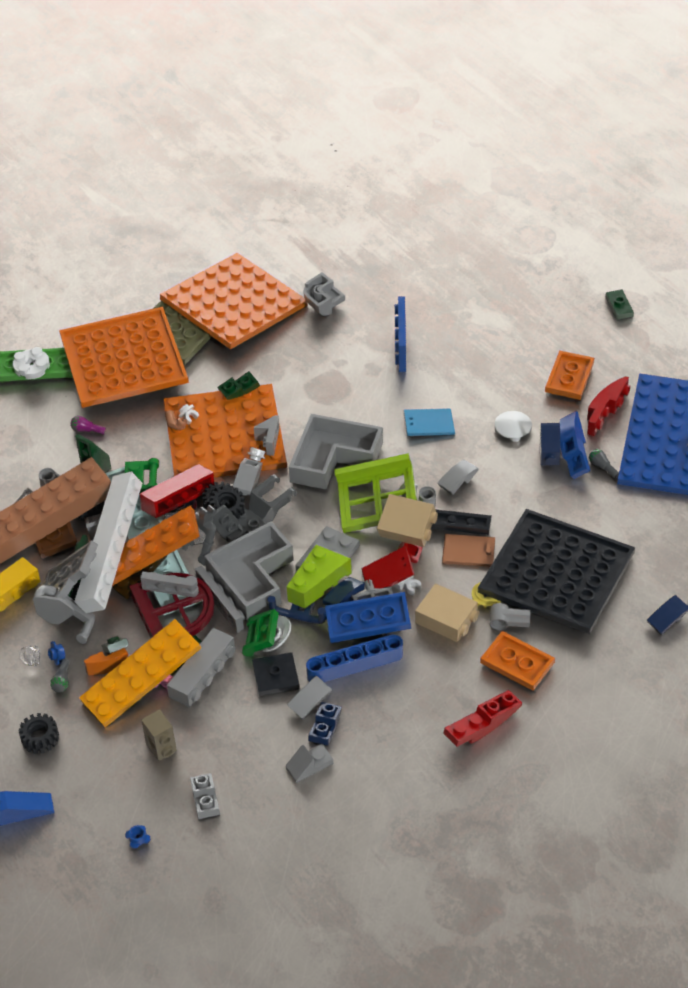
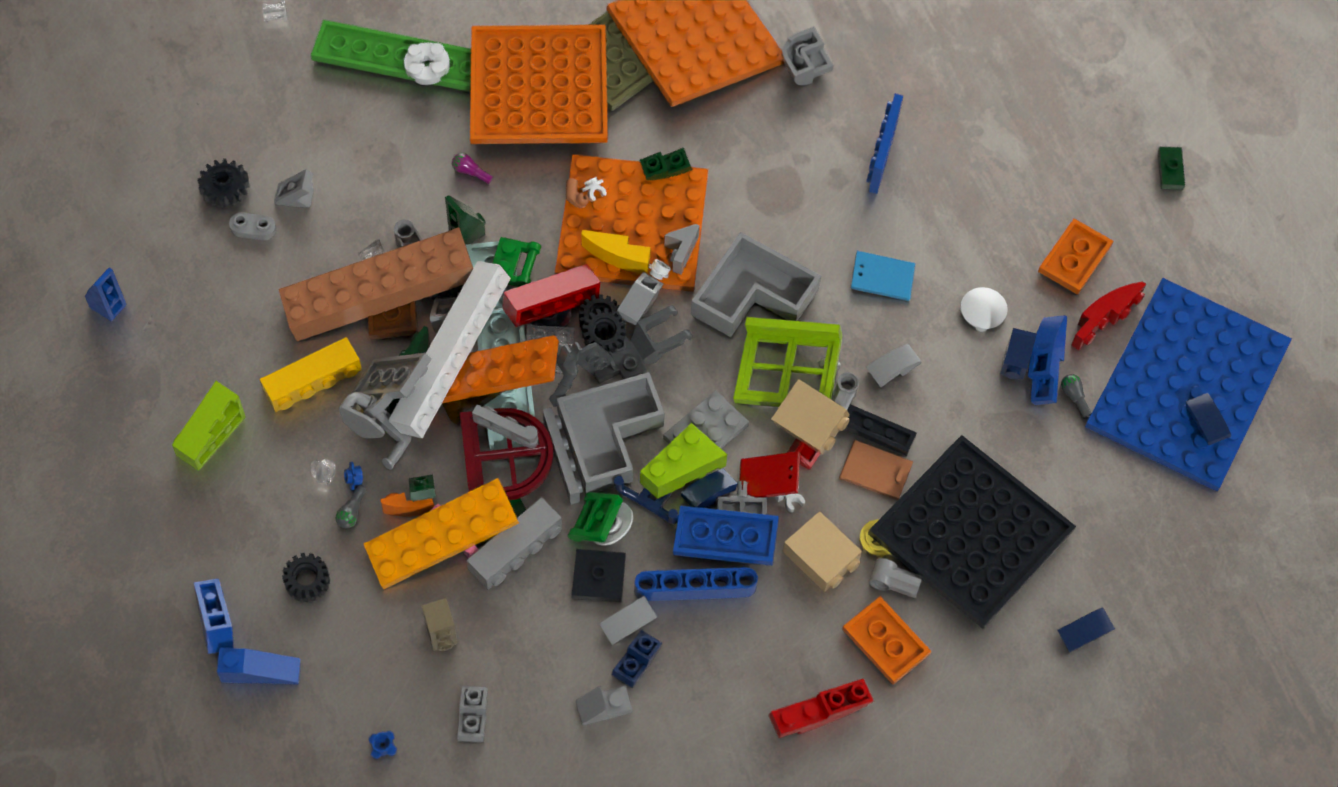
camera: 10 degrees right, 15 degrees up
none -> yellow slope [581,230,651,274]

